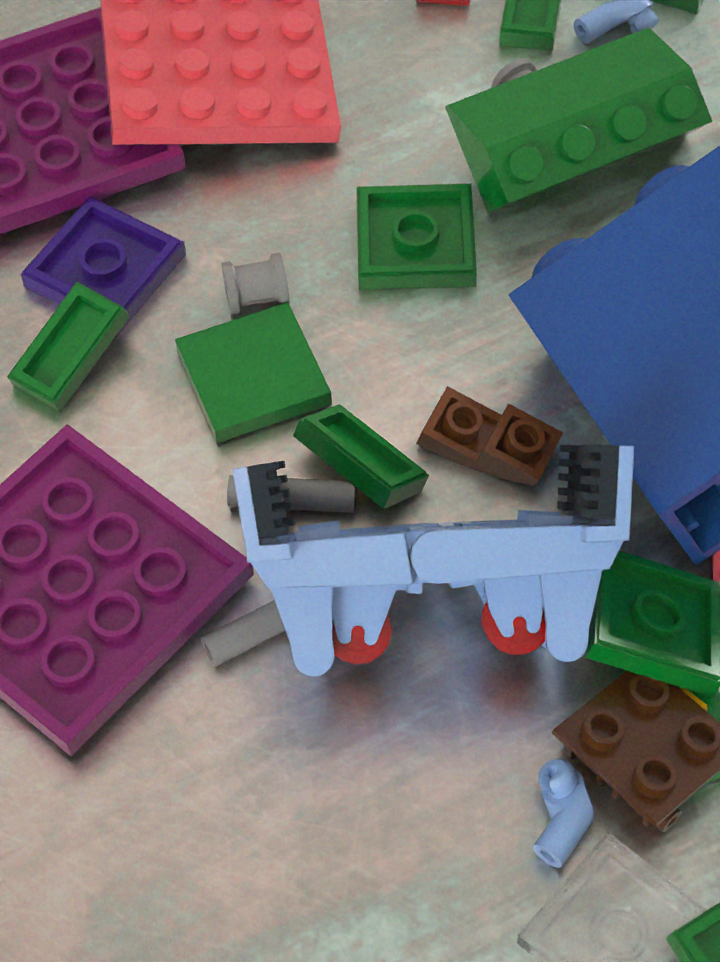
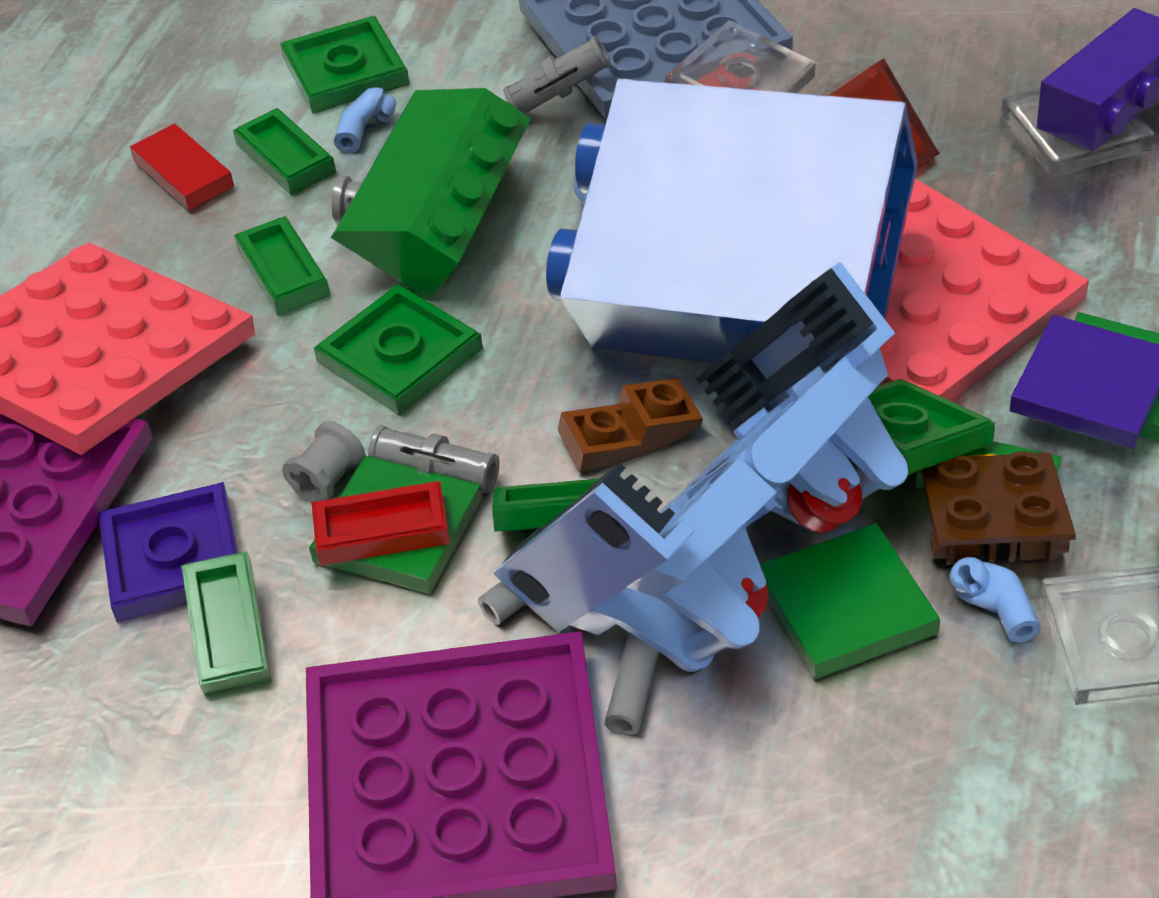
camera: 45 degrees left, 10 degrees down
none -> green tile [234,216,330,316]
none -> red tile [311,481,450,566]
none -> light grey pin [368,425,500,493]
none -> green tile [760,523,940,680]

